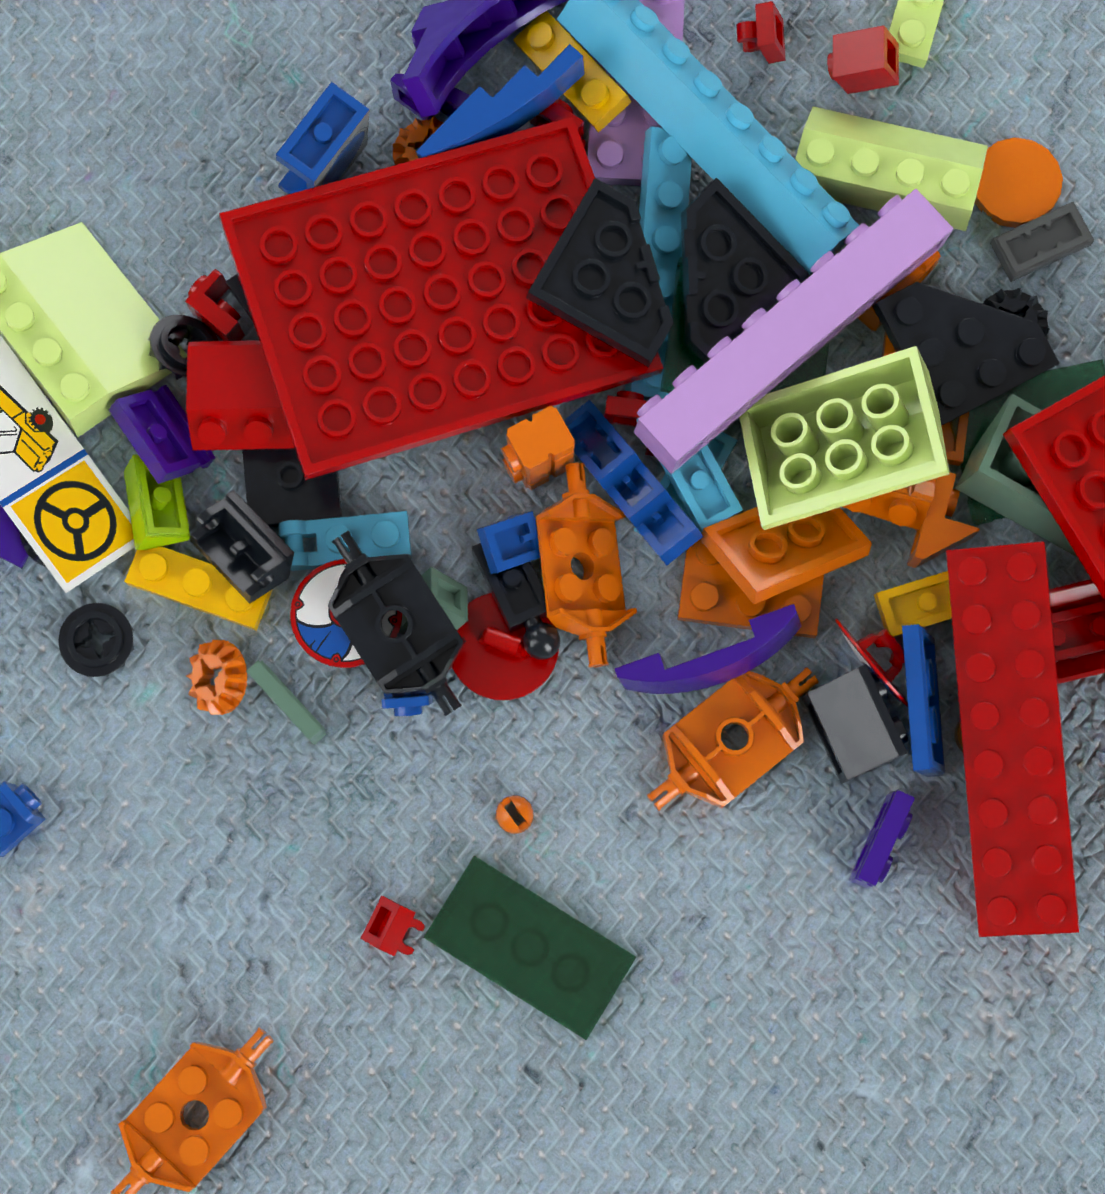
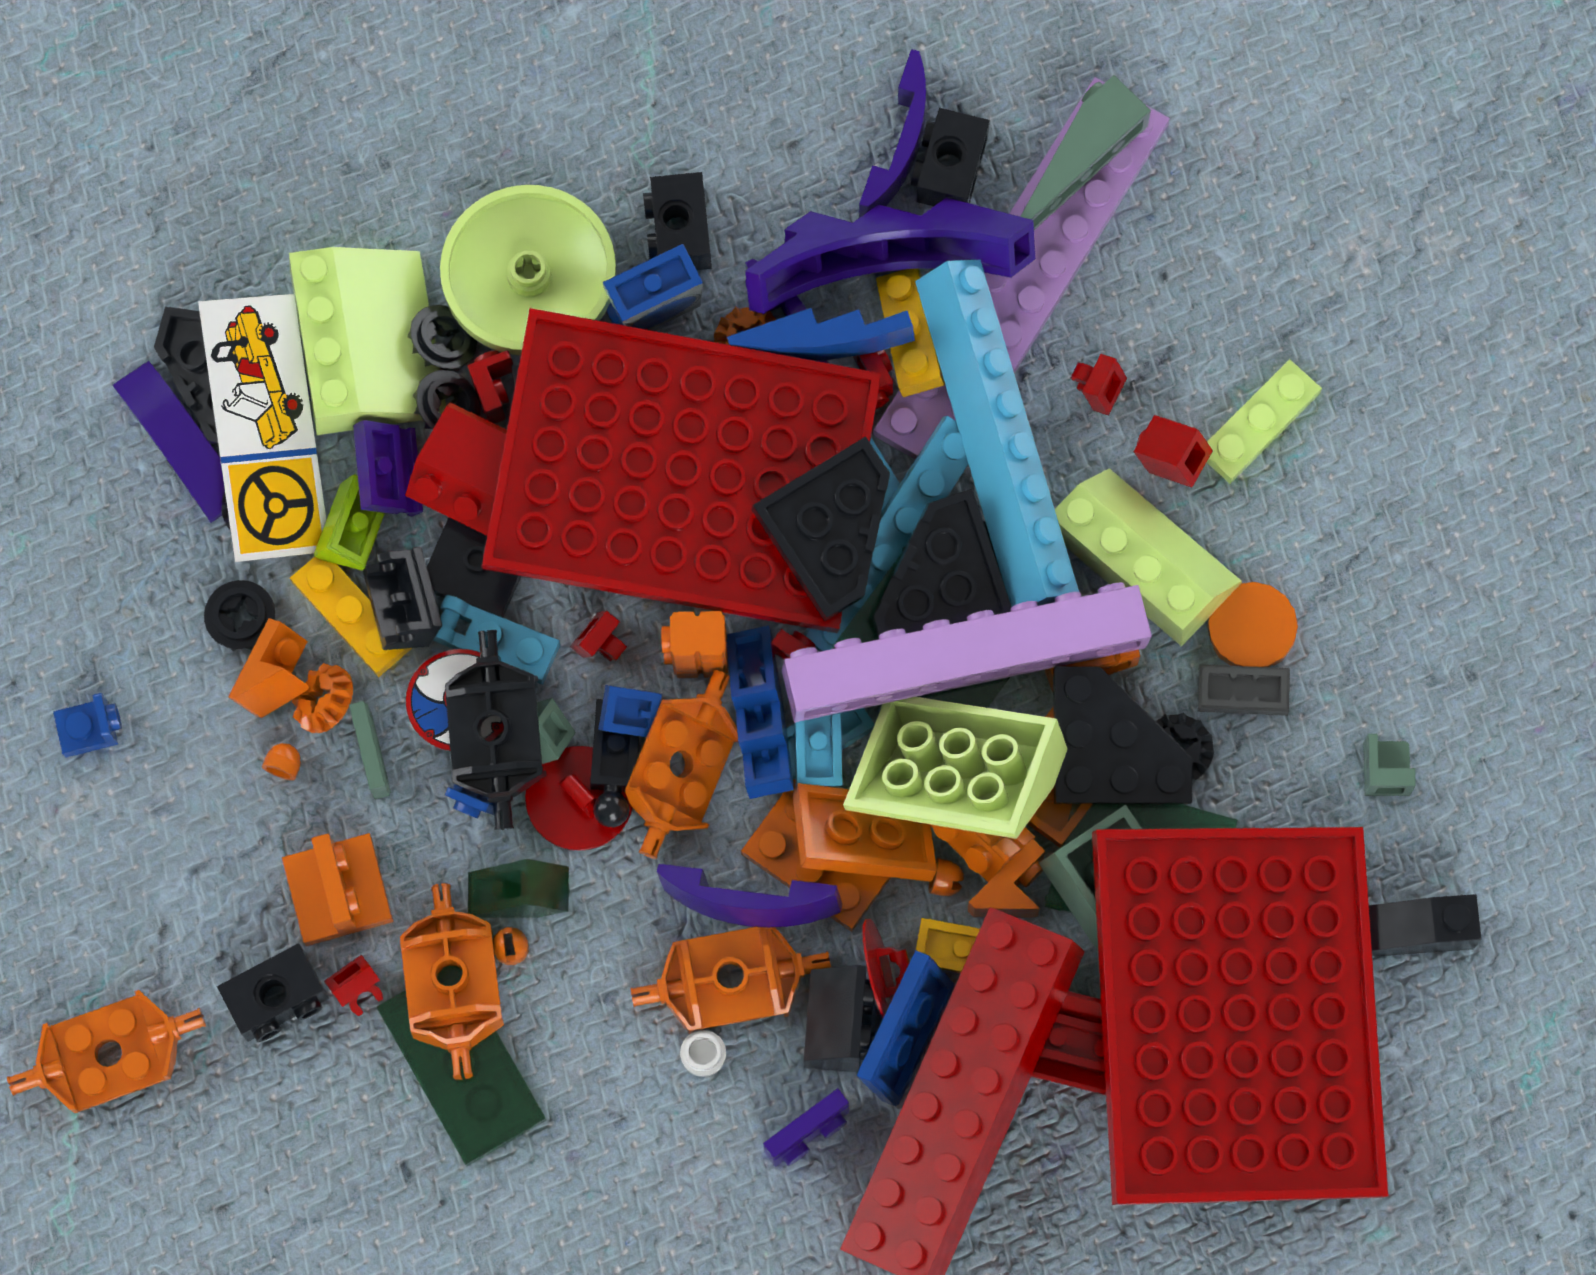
camera: 30 degrees right, 5 degrees down
none -> black brick [217,943,329,1042]
none -> orange slope [228,618,310,718]
none -> orange hinge [262,743,301,781]
none -> orange bracket [282,833,394,946]
none -> orange plate [400,883,504,1080]
none -> black gear [407,305,477,370]
none -> yellowish green dish [440,185,617,355]
none -> clear green slope [468,859,570,918]
none -> red tile [570,610,627,662]
none -> black brick [643,172,712,270]
none -> white plate [680,1030,726,1077]
none -> orange hinge [928,858,964,896]

